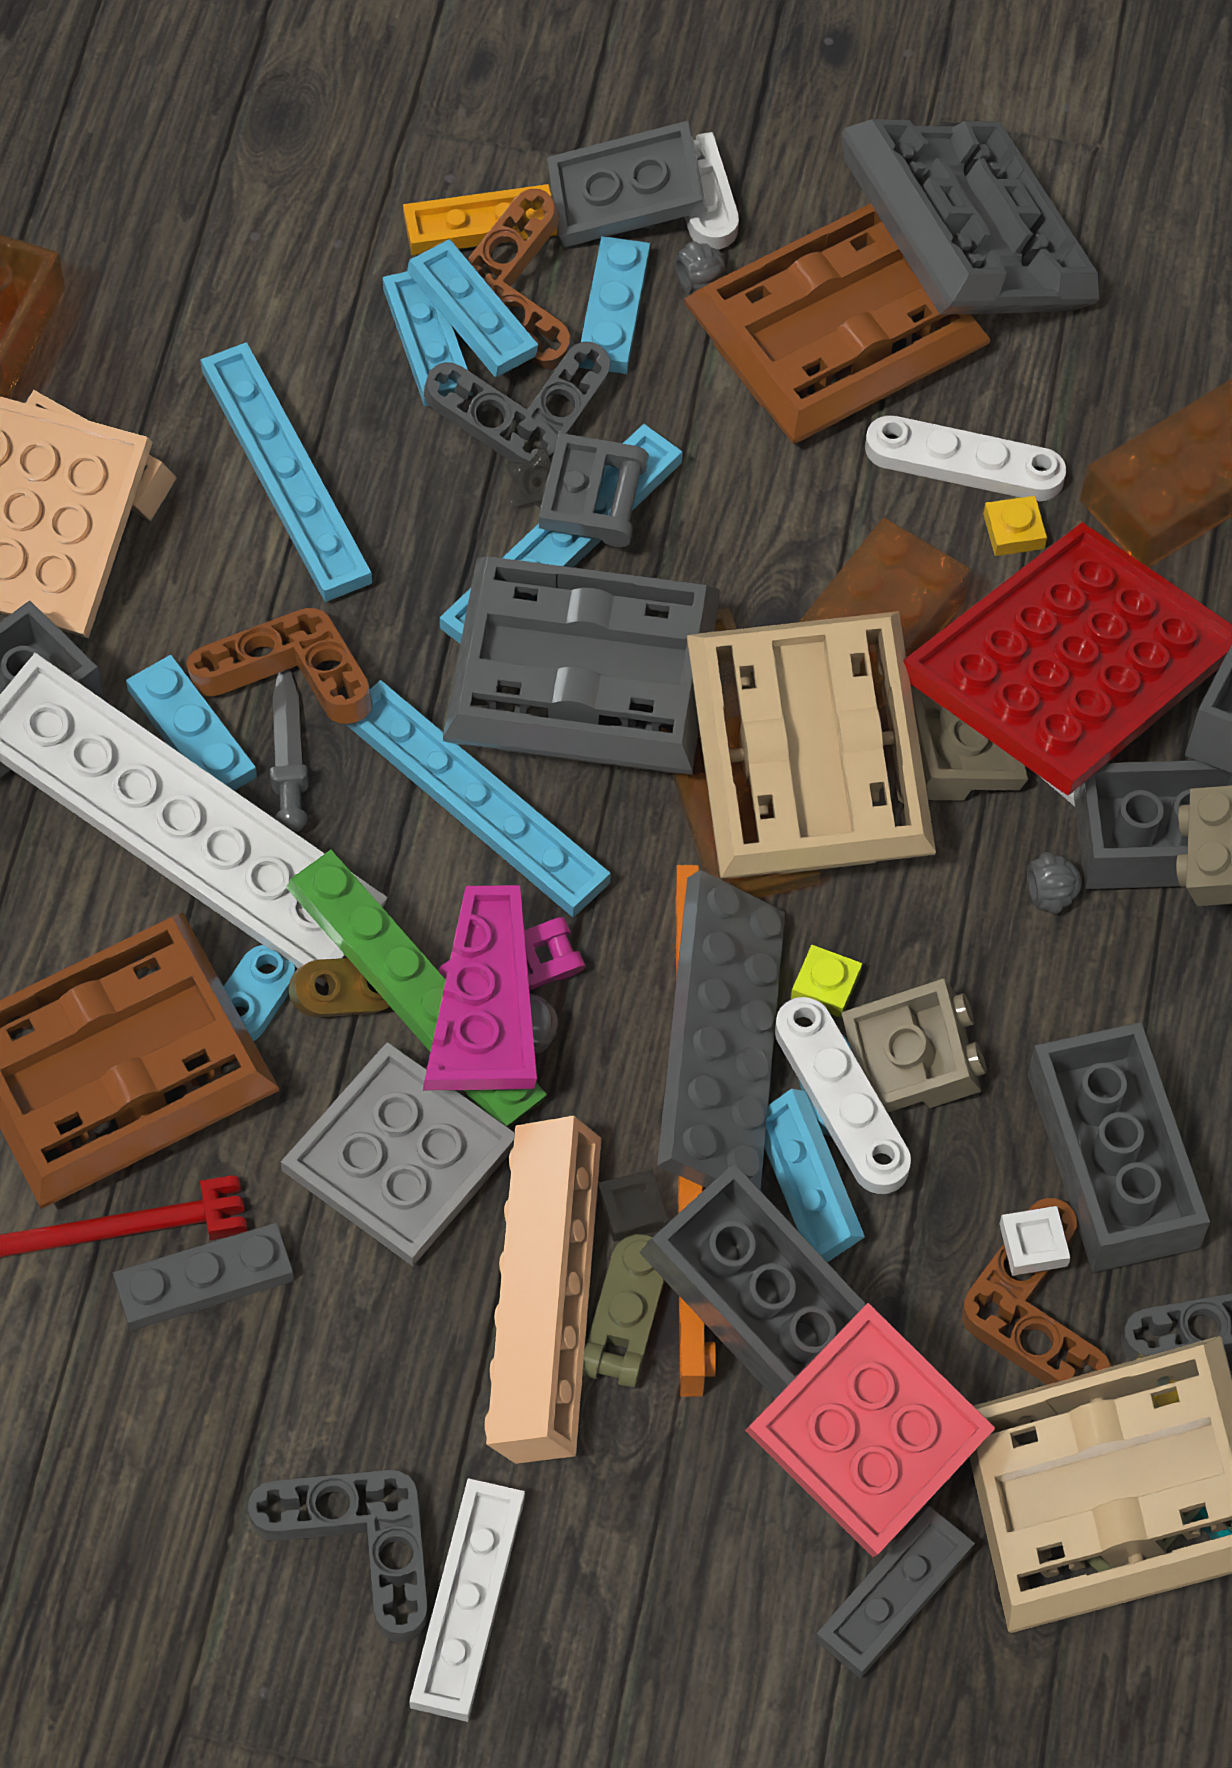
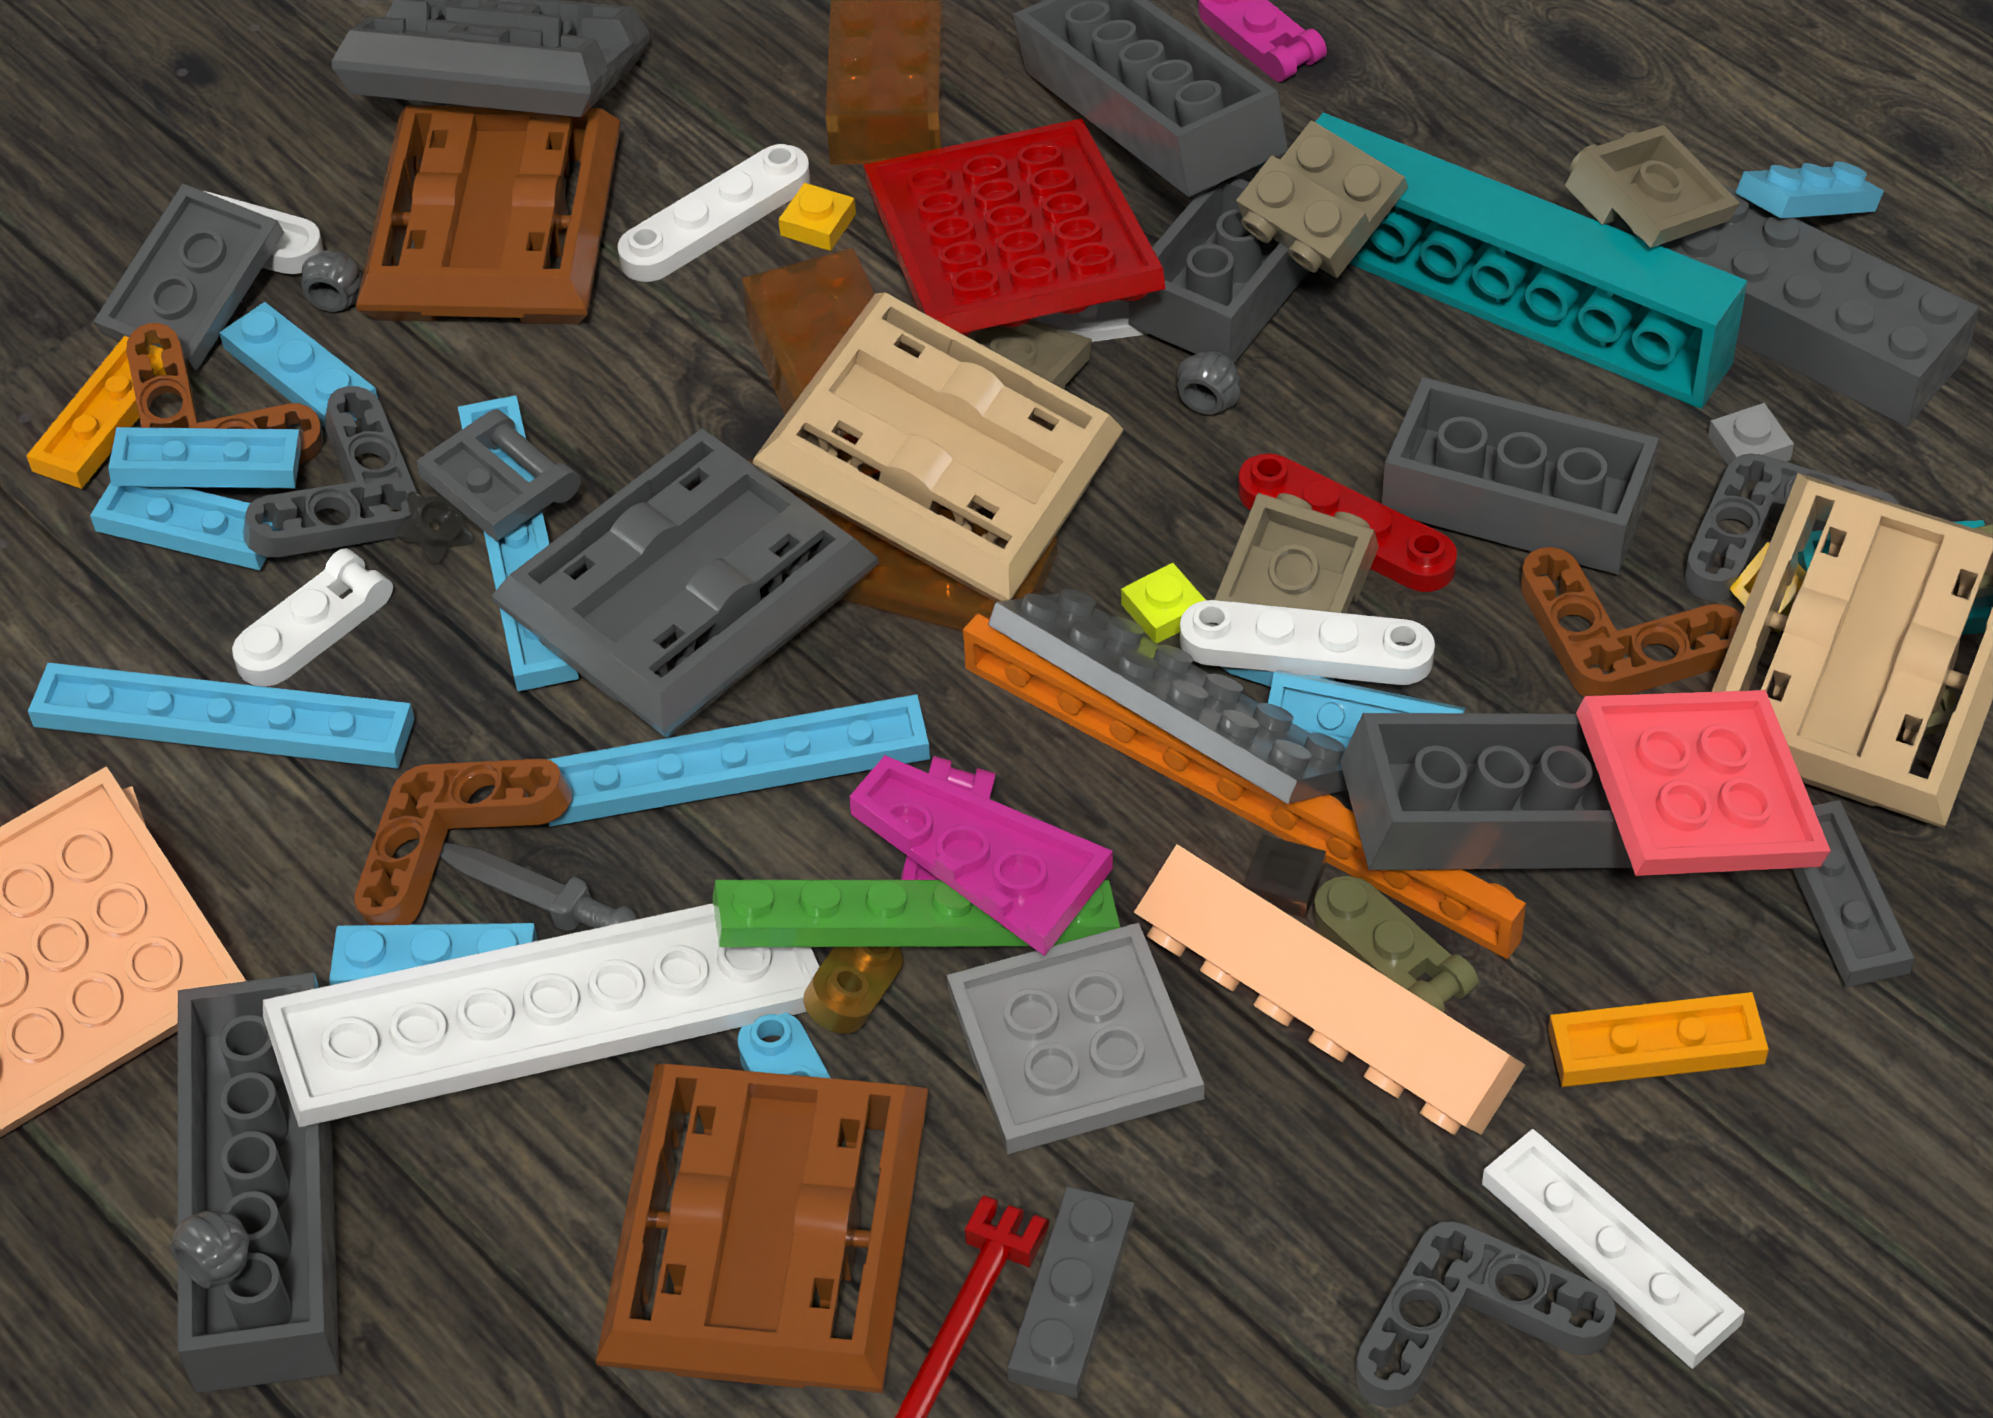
camera: 50 degrees left, 10 degrees down
white plate [999,1206,1070,1276] -> none
none -> white plate [232,548,393,687]
none -> red plate [1238,453,1457,592]
none -> light orange plate [1548,992,1769,1087]

